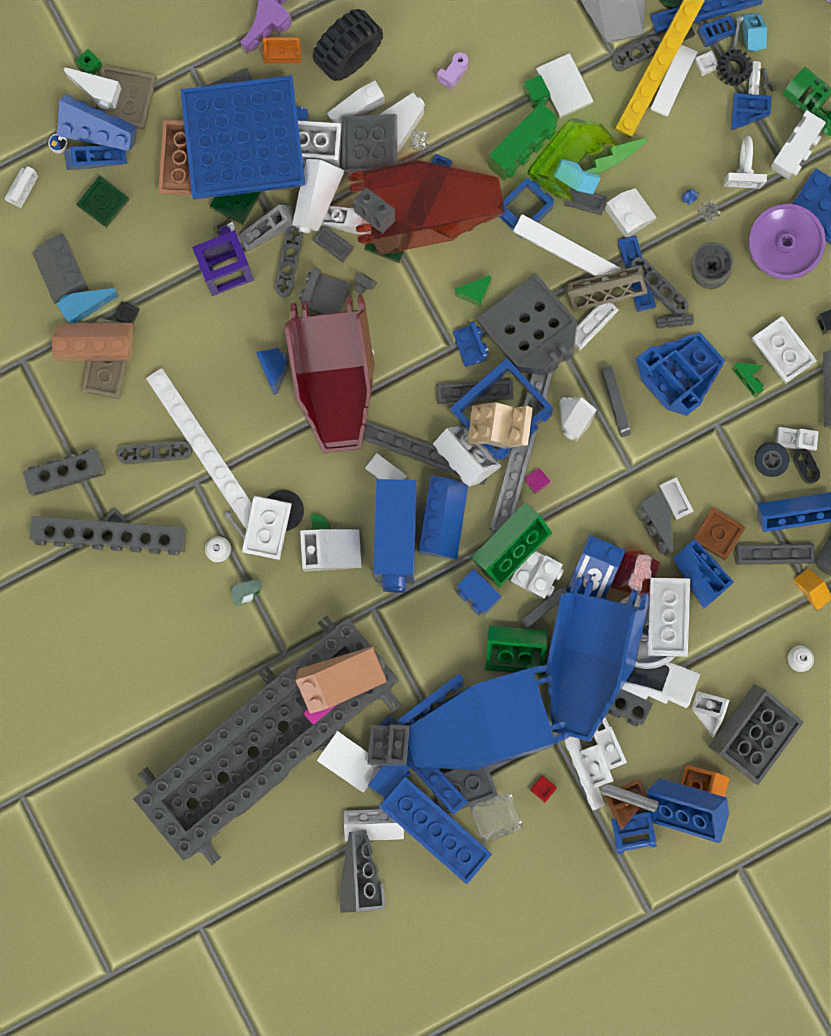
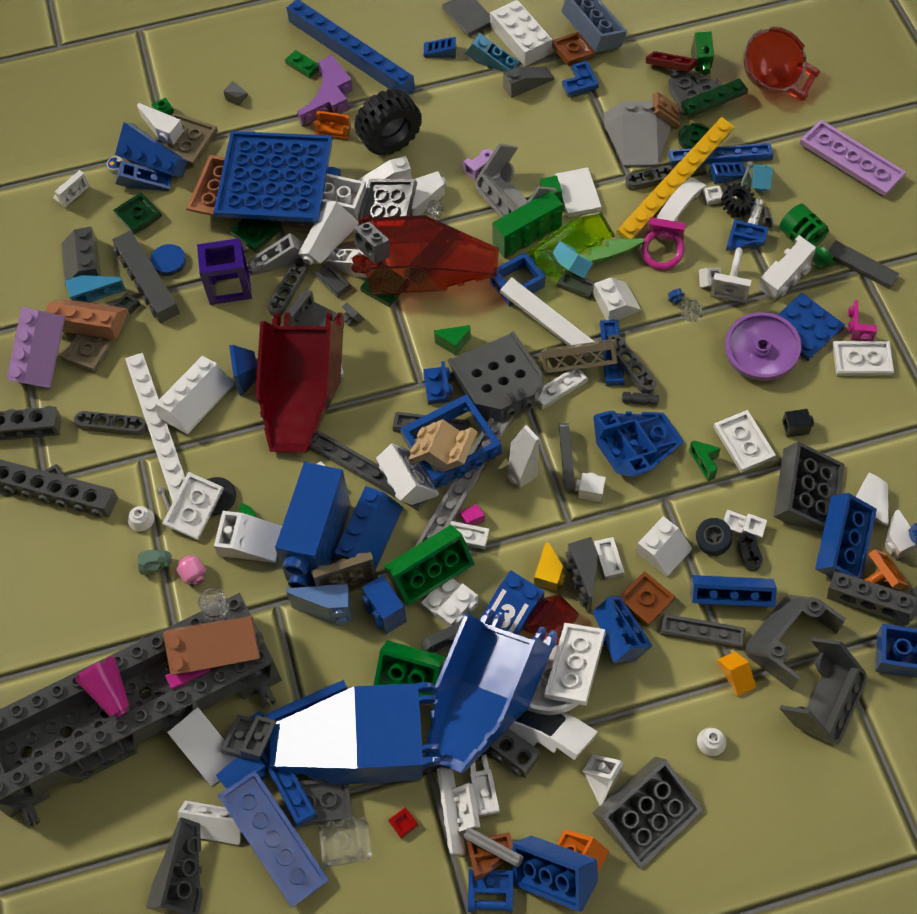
camera: 10 degrees right, 20 degrees down
dark grey wheel [691,242,733,289] -> none
none -> lavender slope [7,307,65,388]
none -> dark pink cone [74,655,130,719]
none -> dark grey brick [112,230,180,323]
none -> blue tile [150,244,186,276]
none -> white slope [155,356,234,434]
none -> bright pink head [176,555,207,586]
none -> clear wheel [198,588,231,623]
none -> dark grey slope [223,81,248,106]
none -> medium blue slope [286,584,352,625]
none -> dark tan plate [312,552,377,592]
none -> white plate [450,521,489,549]
none -> light grey windscreen [475,144,556,217]
none -> yellow slope [534,542,566,592]
none -> white brick [575,473,606,503]
none -> white slope [636,516,693,577]
none -> dark pink tile [641,217,686,270]
none -> white slope [699,268,721,287]

